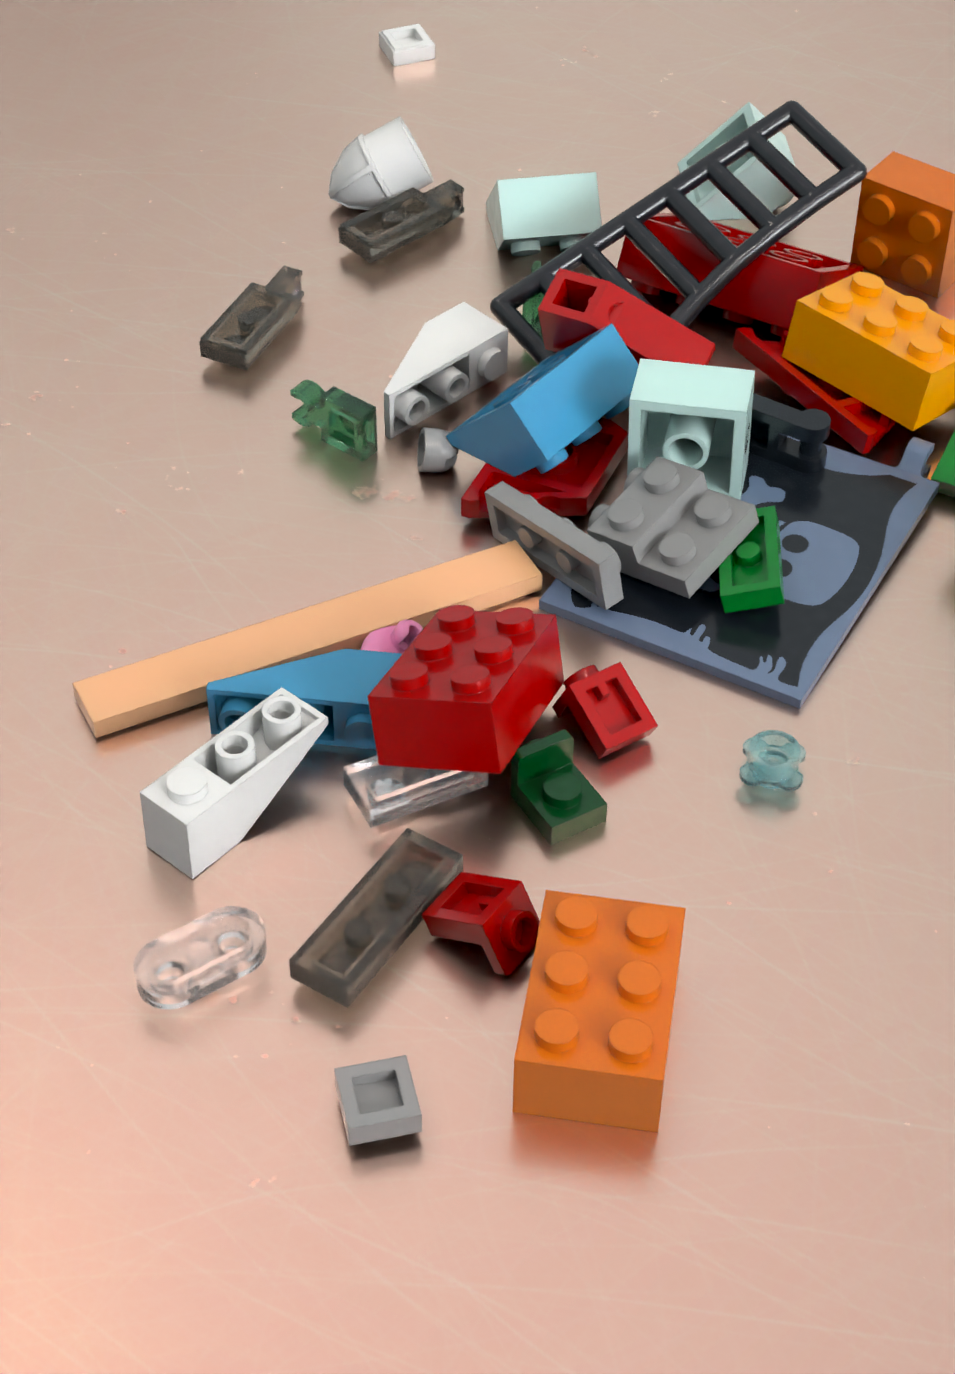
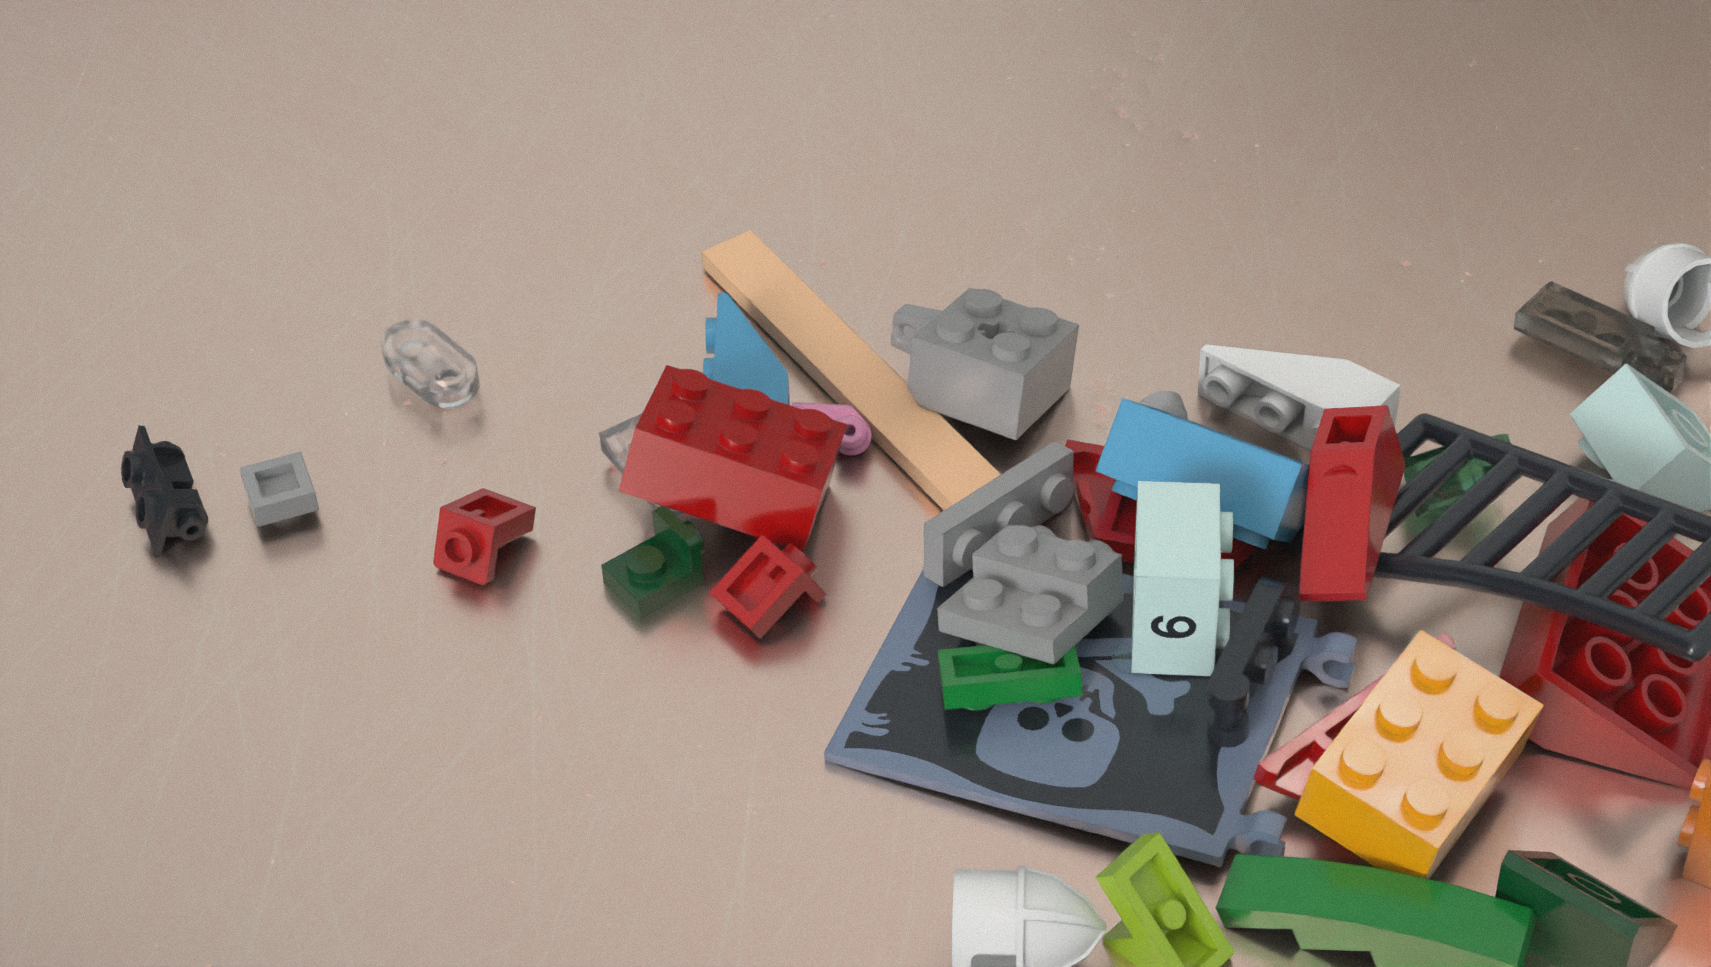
camera: 85 degrees right, 0 degrees up
white slope [140,687,329,879] -> none
clear smoke hinge [199,266,304,370] -> none
clear smoke plate [289,828,463,1008] -> none
clear green plate [290,380,377,462] -> none
orange brick [513,890,686,1133] -> none
clear light blue plate [739,730,806,791] -> none
none -> black hinge [121,425,208,555]
none -> light grey hinge [891,288,1079,440]

